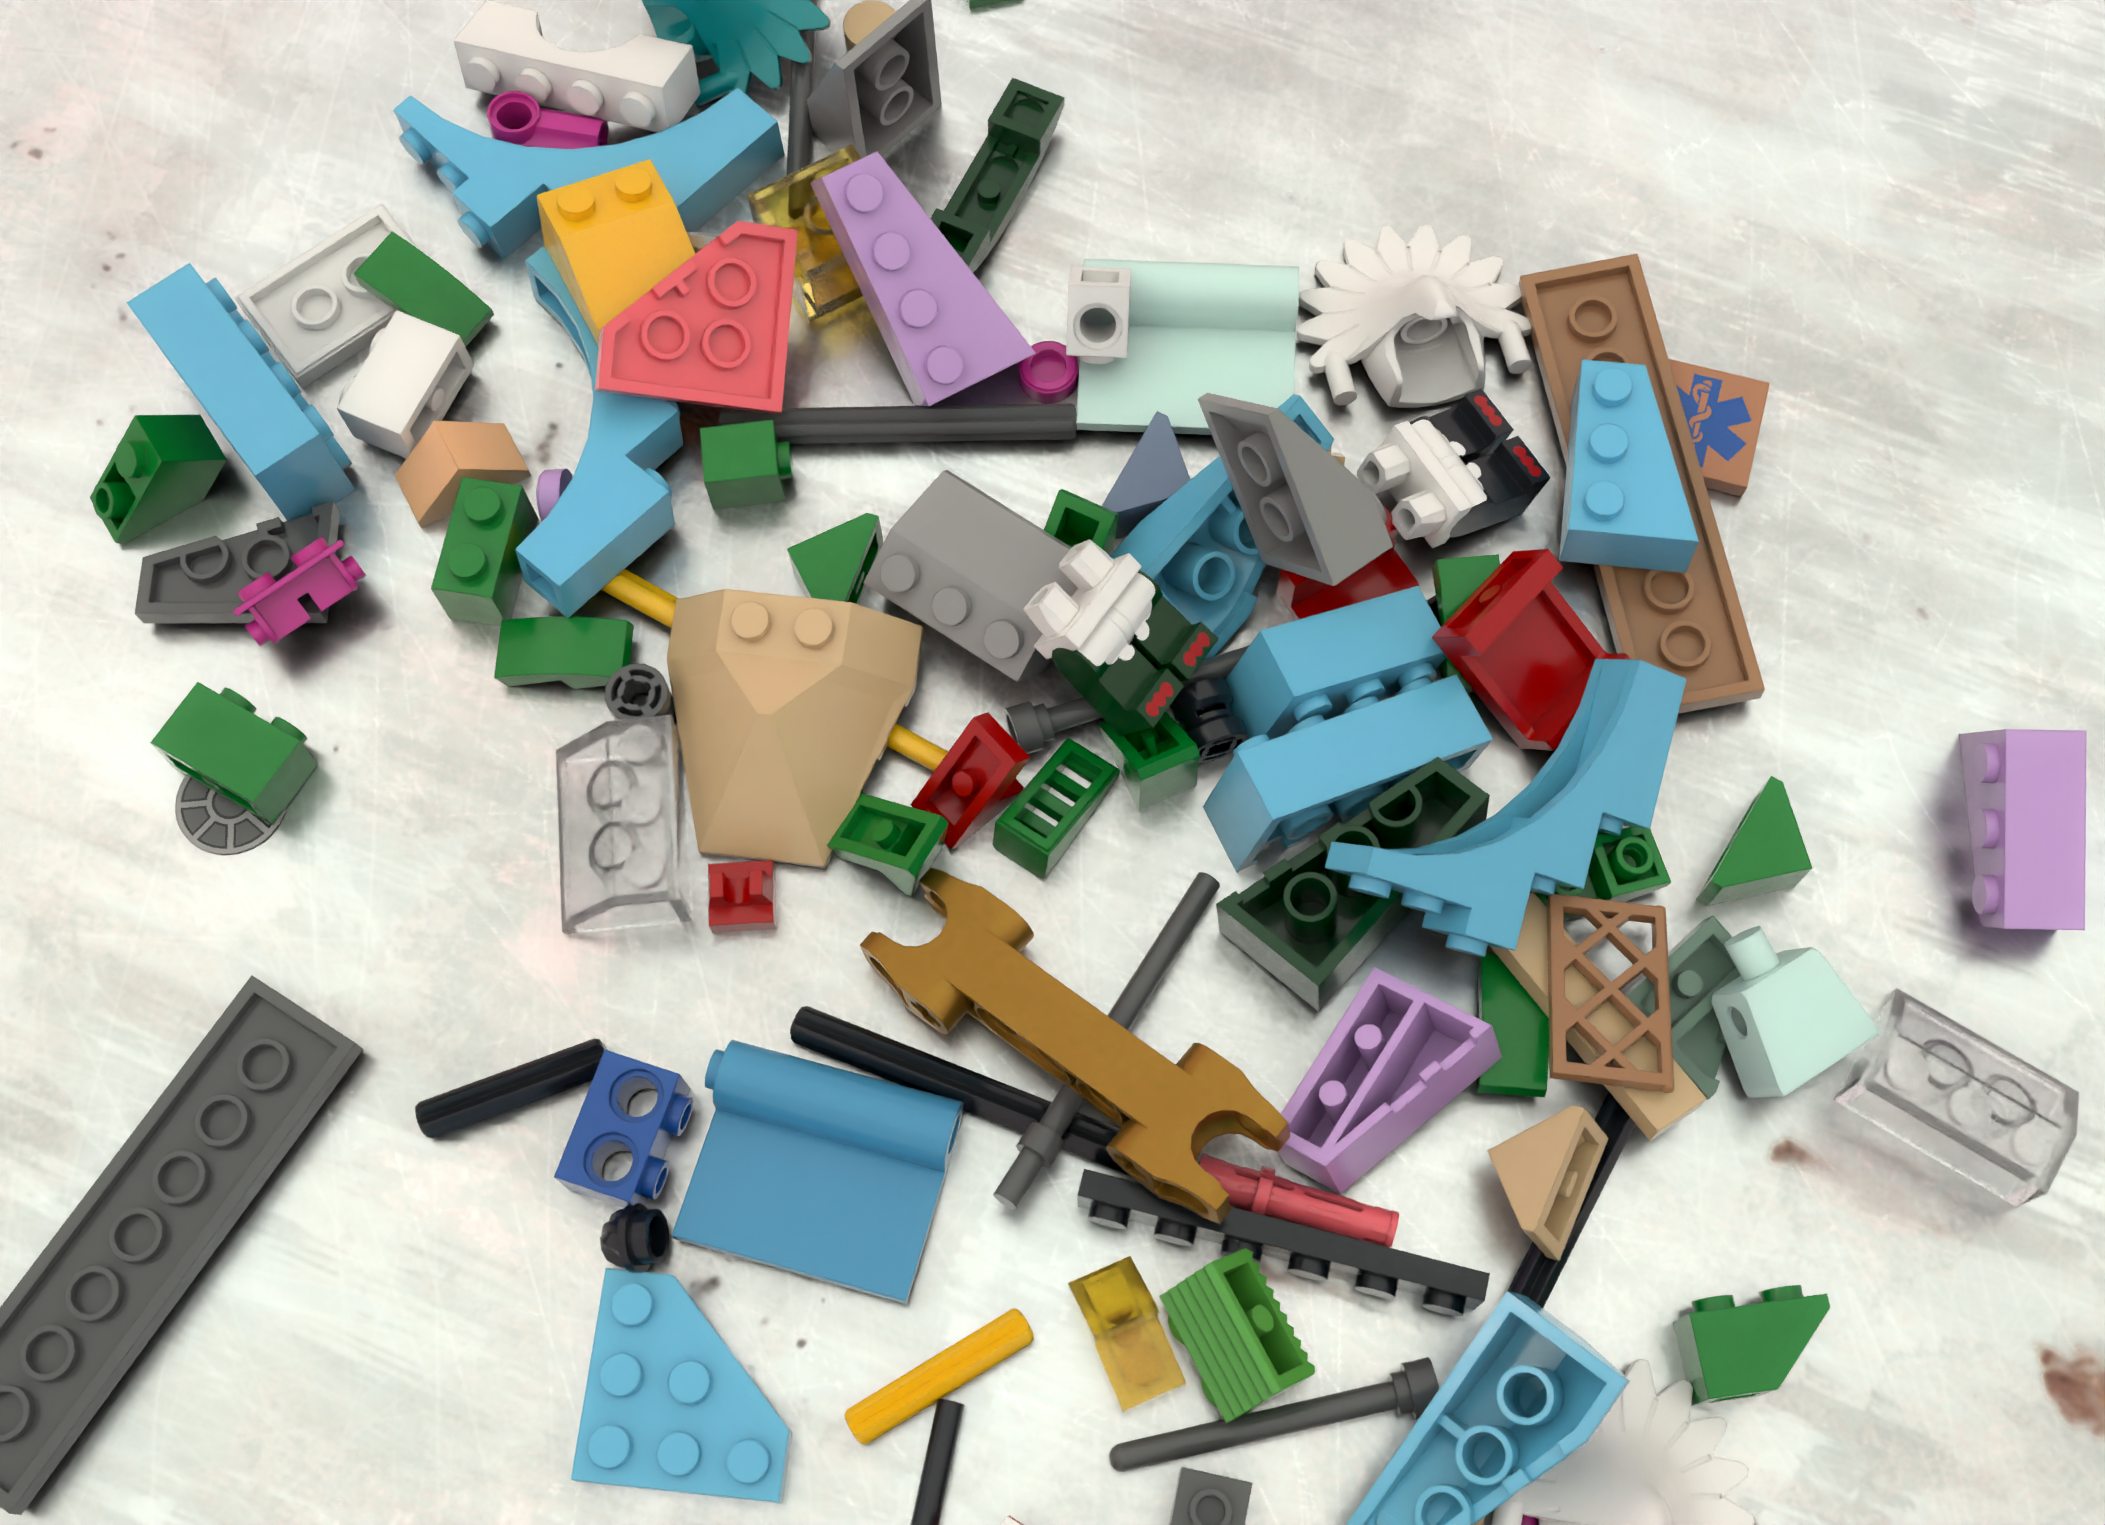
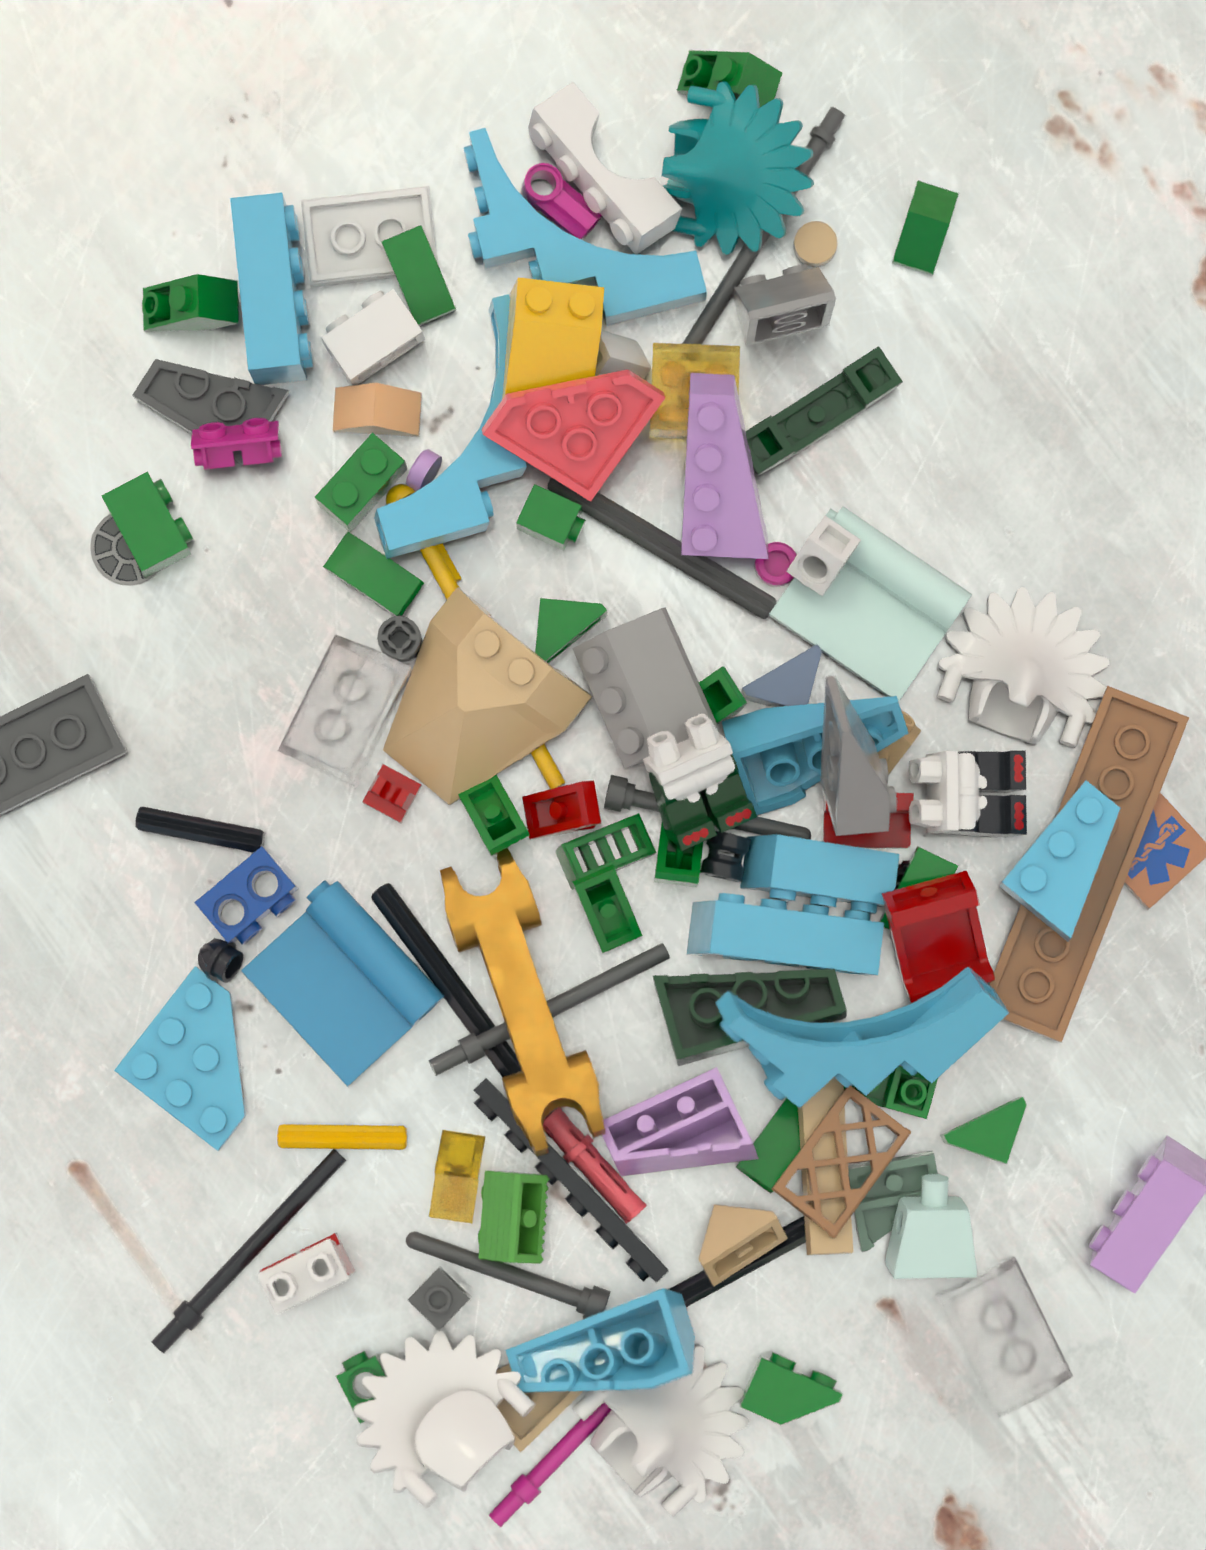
camera: 30 degrees right, 15 degrees up
none -> green slope [572,864,643,953]

